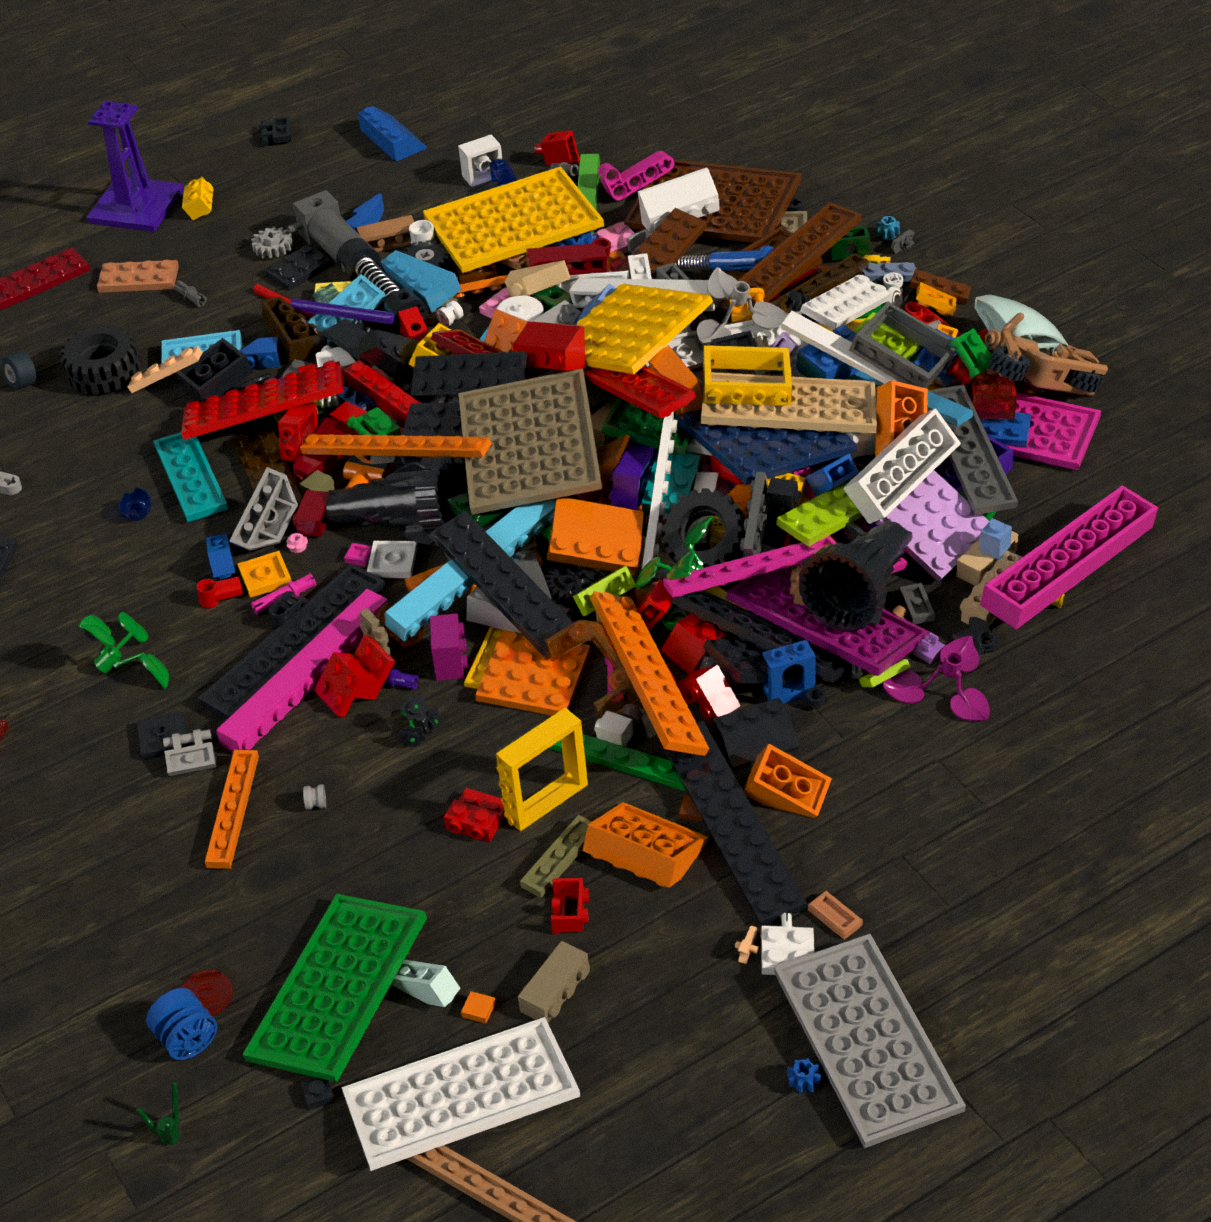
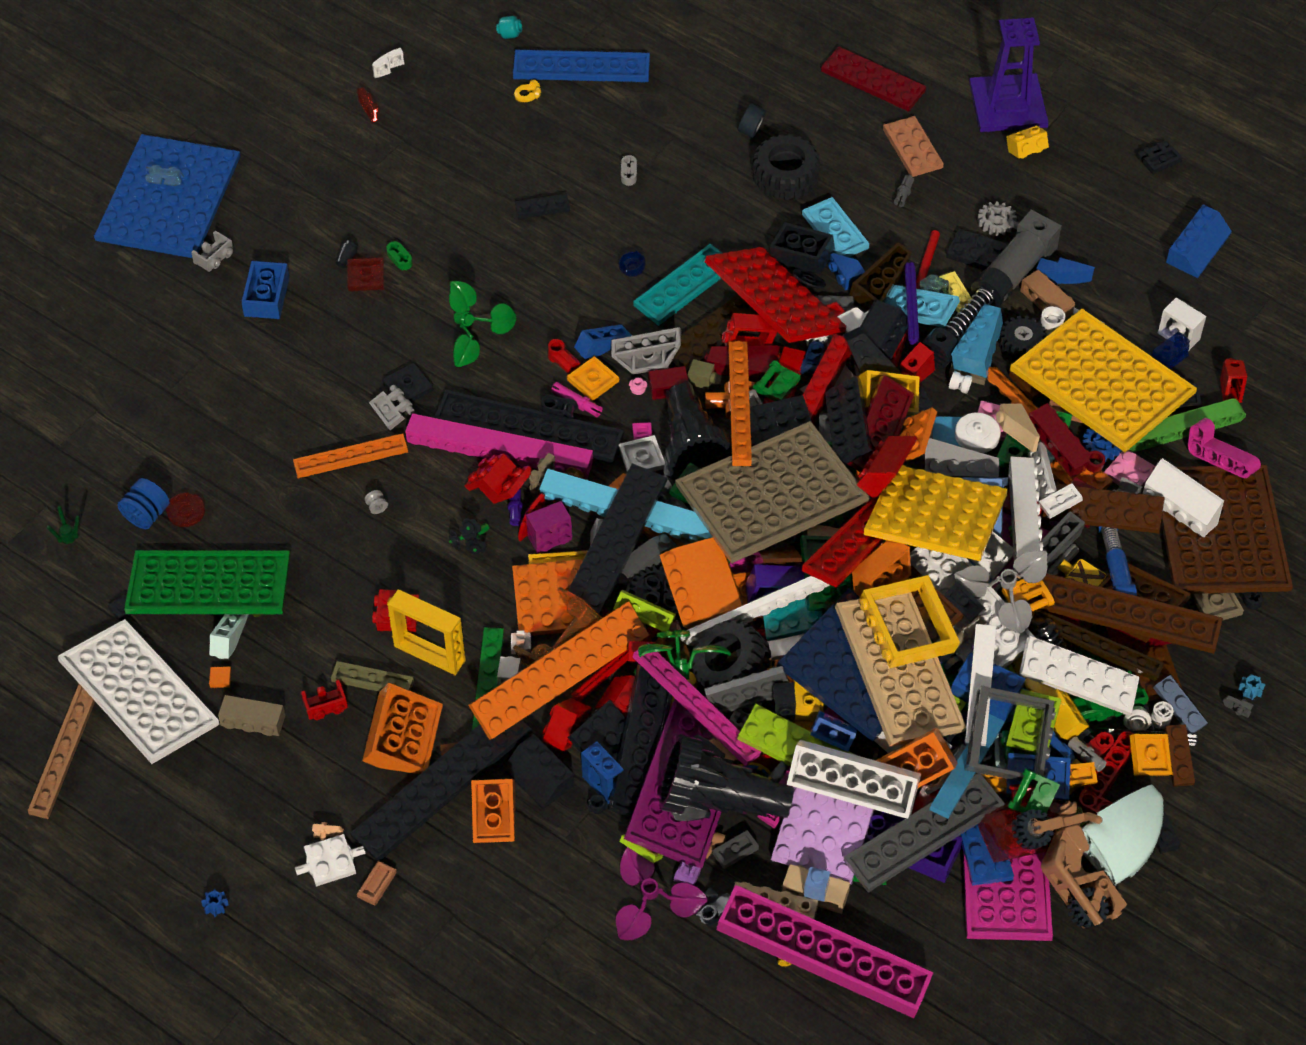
camera: 65 degrees right, 10 degrees up
light nougat plate [128,346,203,393] -> none
dark grey axle [549,162,579,176] -> none
light grey plate [774,934,966,1148] -> none
dark green brick [828,226,870,261] -> none
yellow wheel [863,255,891,263] -> none
none -> white tile [511,631,531,654]
none -> red brick [518,494,545,541]

